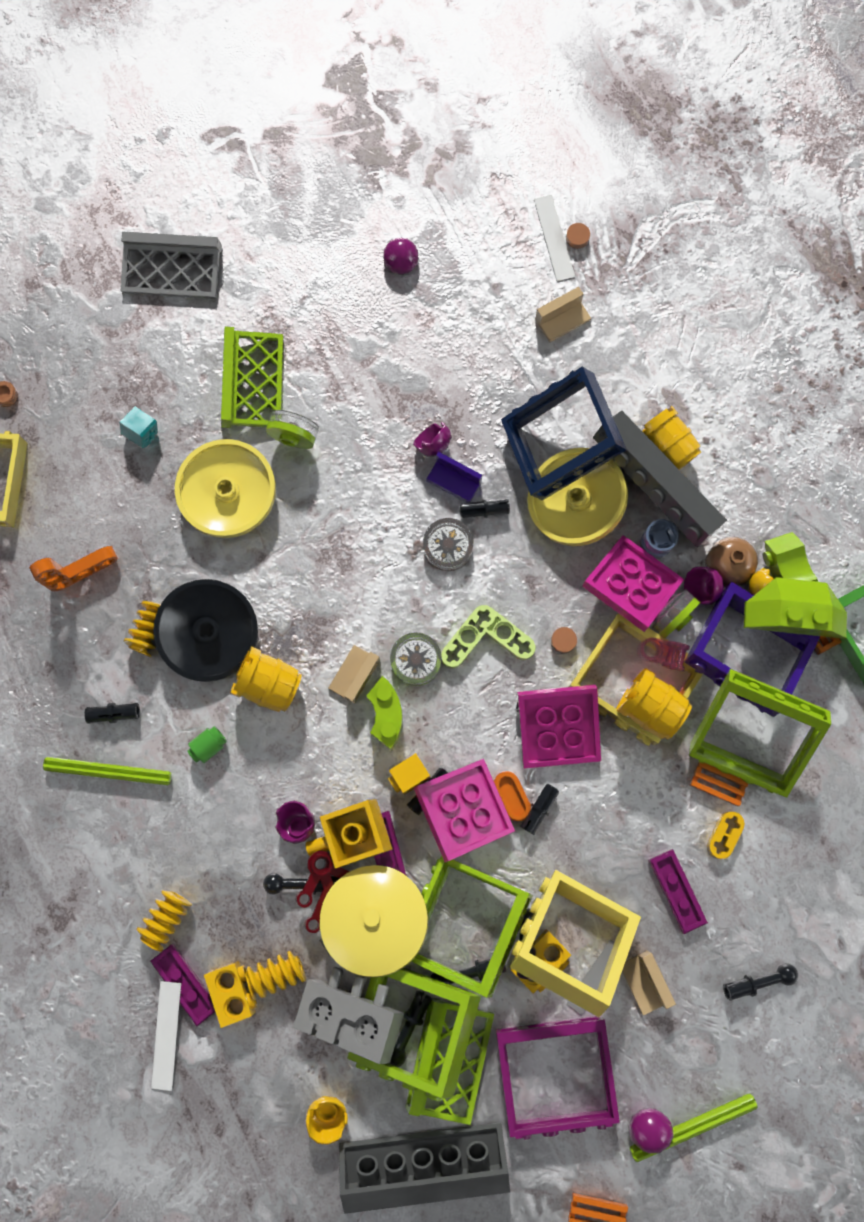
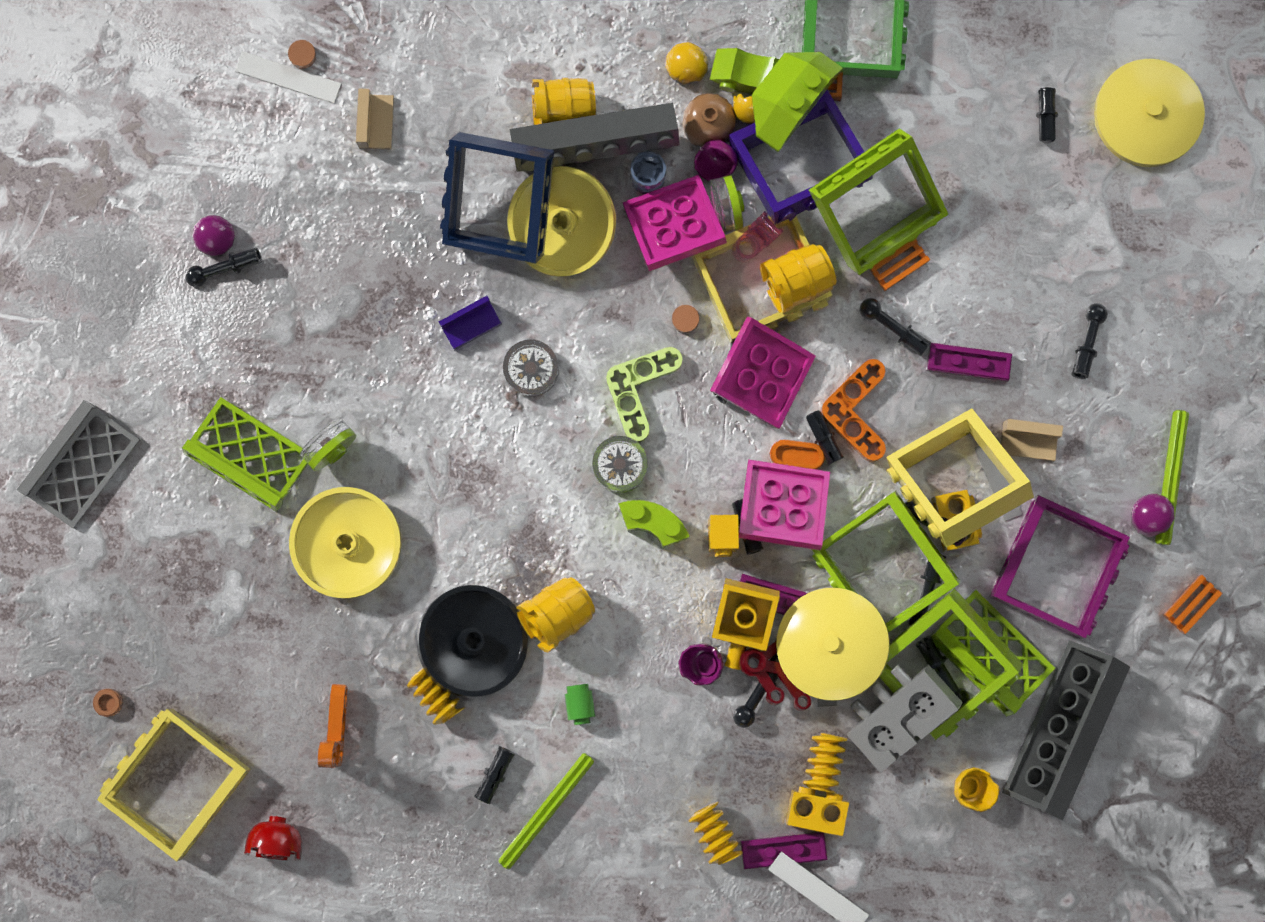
camera: 60 degrees left, 5 degrees up
teal piece [119,406,158,448] -> none
tan panel [328,645,380,704] -> none
magenta hair [413,422,452,457] -> none
black axle [459,498,510,518] -> none
yellow beam [707,811,745,859] -> none
none -> black pin [185,247,262,287]
none -> yellow hair [665,42,708,84]
none -> orange beam [821,359,886,462]
none -> black pin [860,298,931,356]

